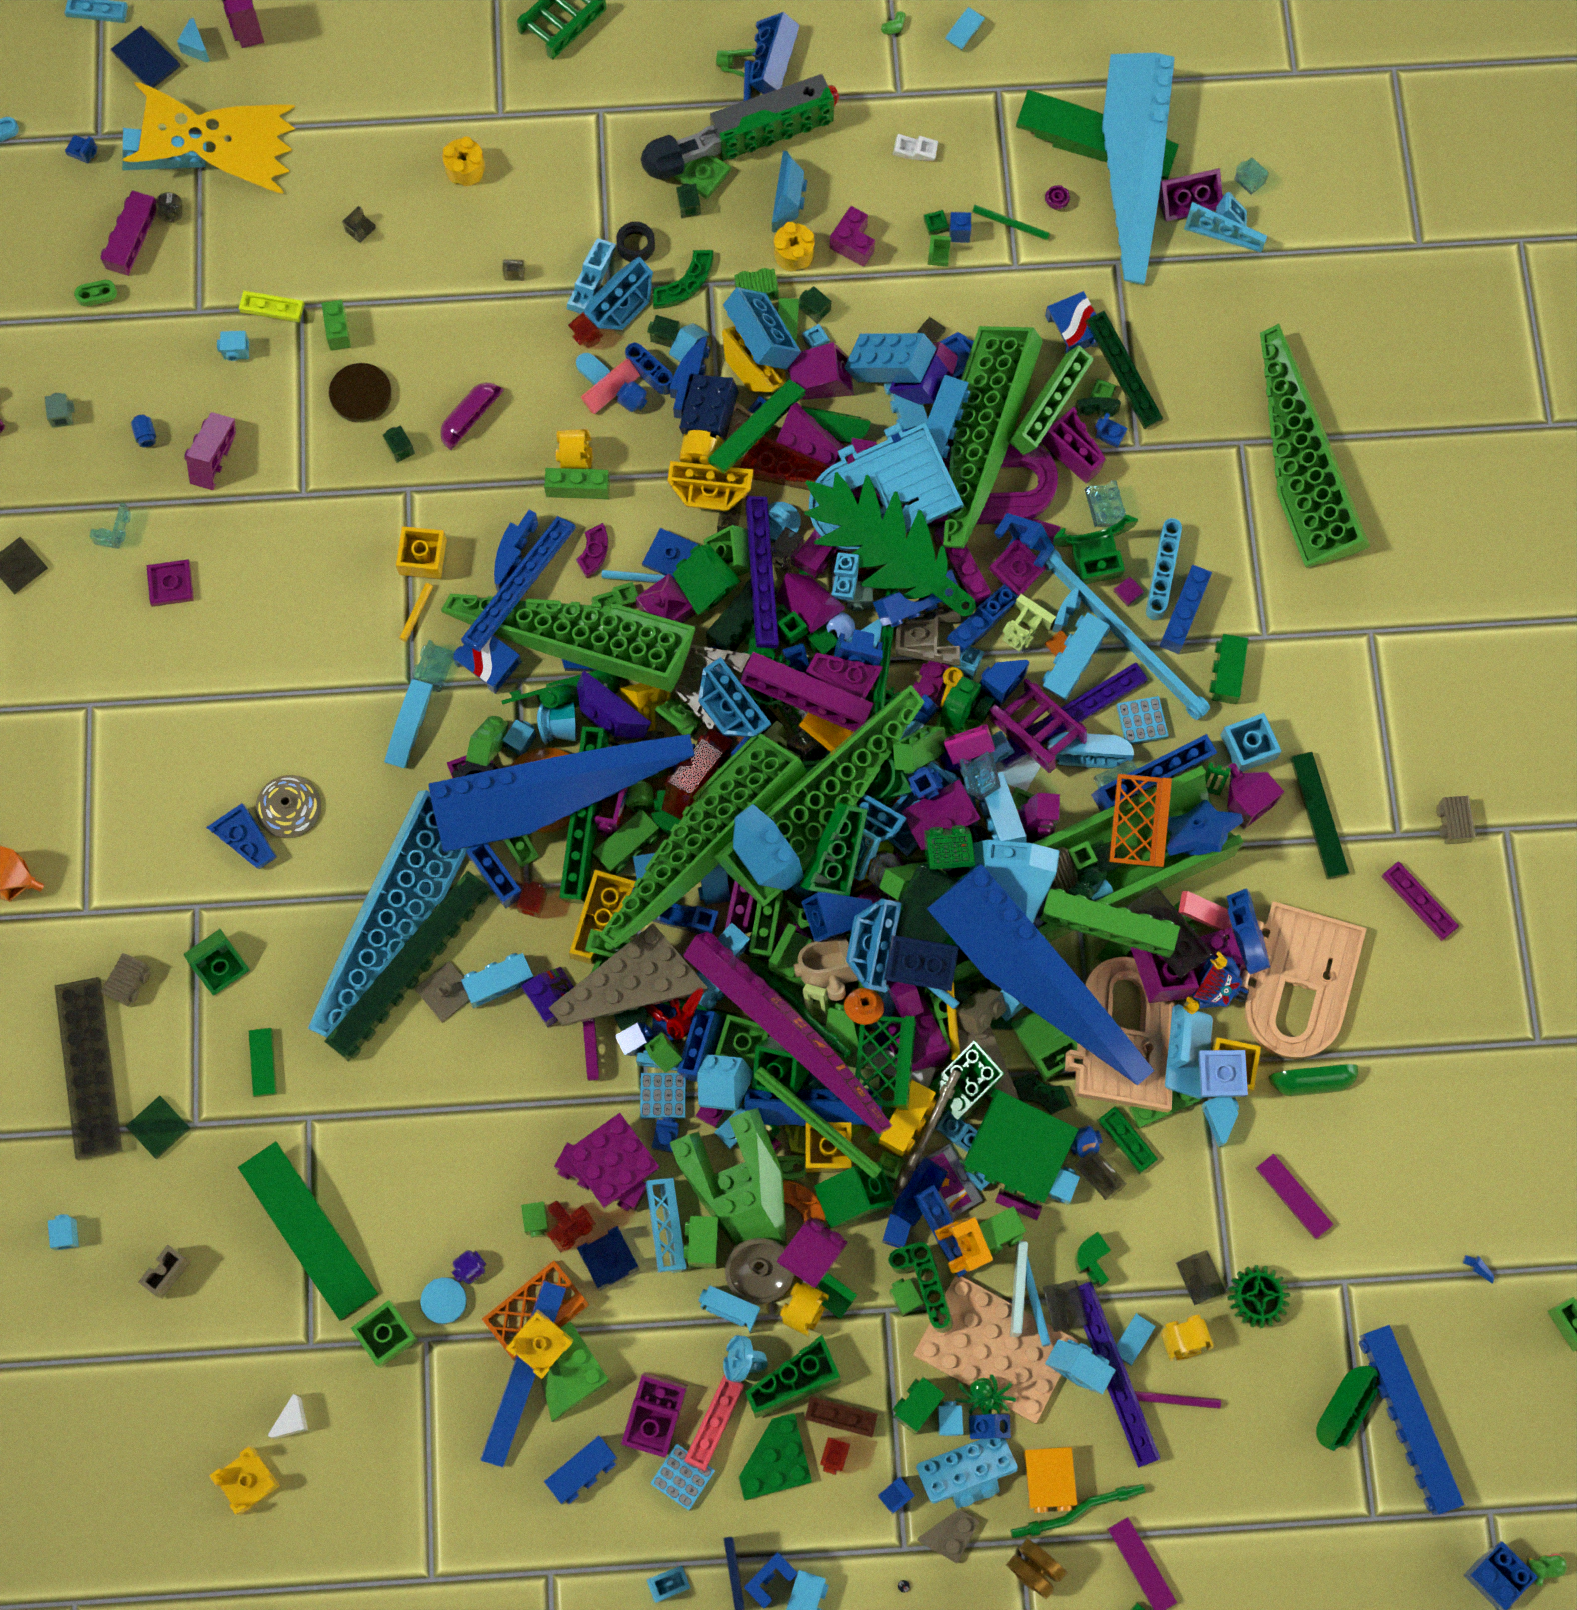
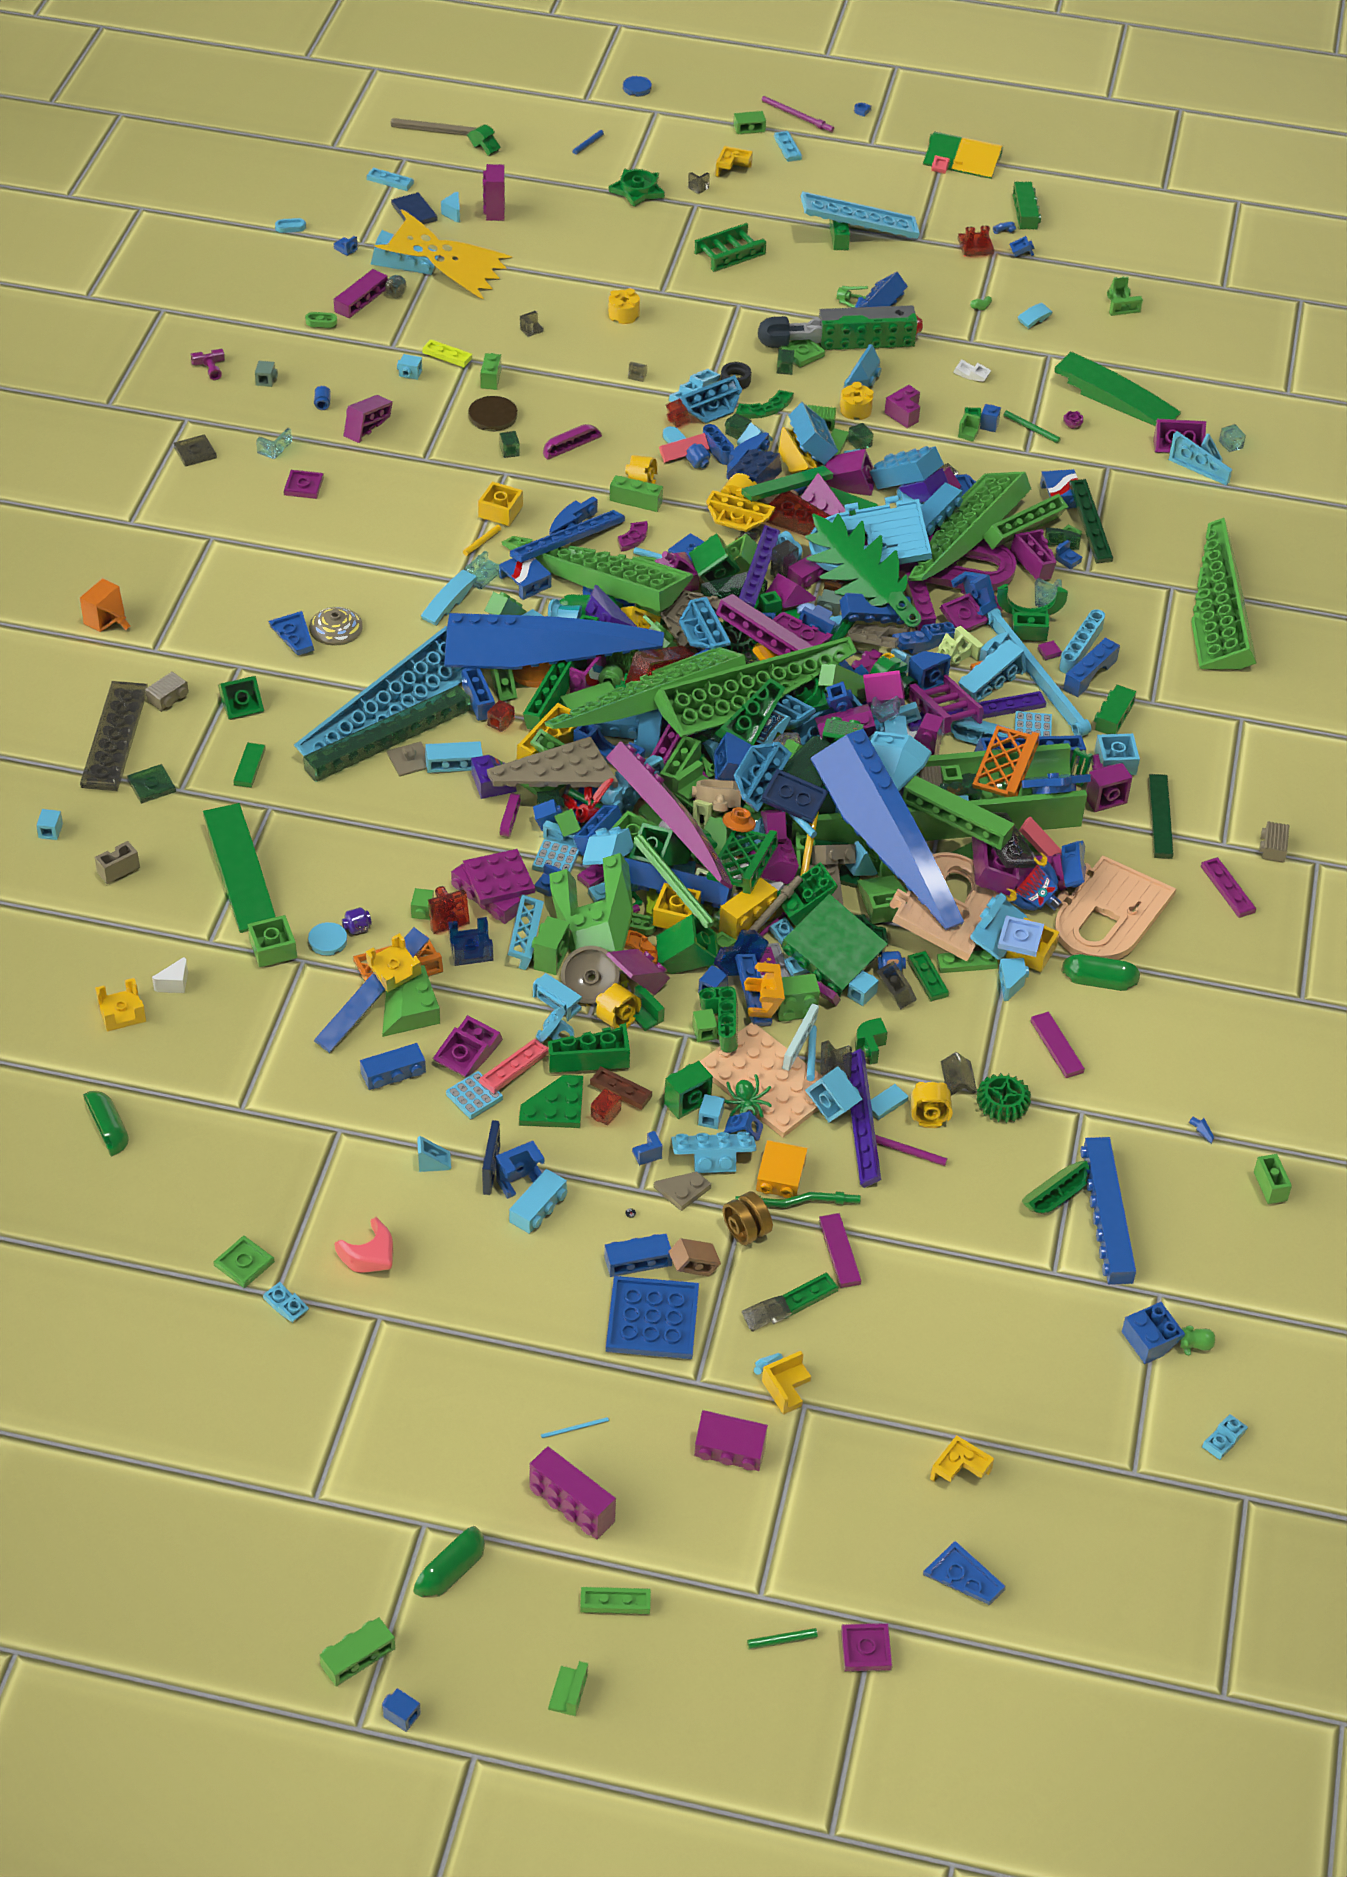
camera: 15 degrees right, 25 degrees down
green door [501,683,571,708] -> none
dark azure wedge [733,804,804,890] -> none
medium azure slope [832,553,859,601] -> none
medium azure wedge [1102,53,1175,285] -> none

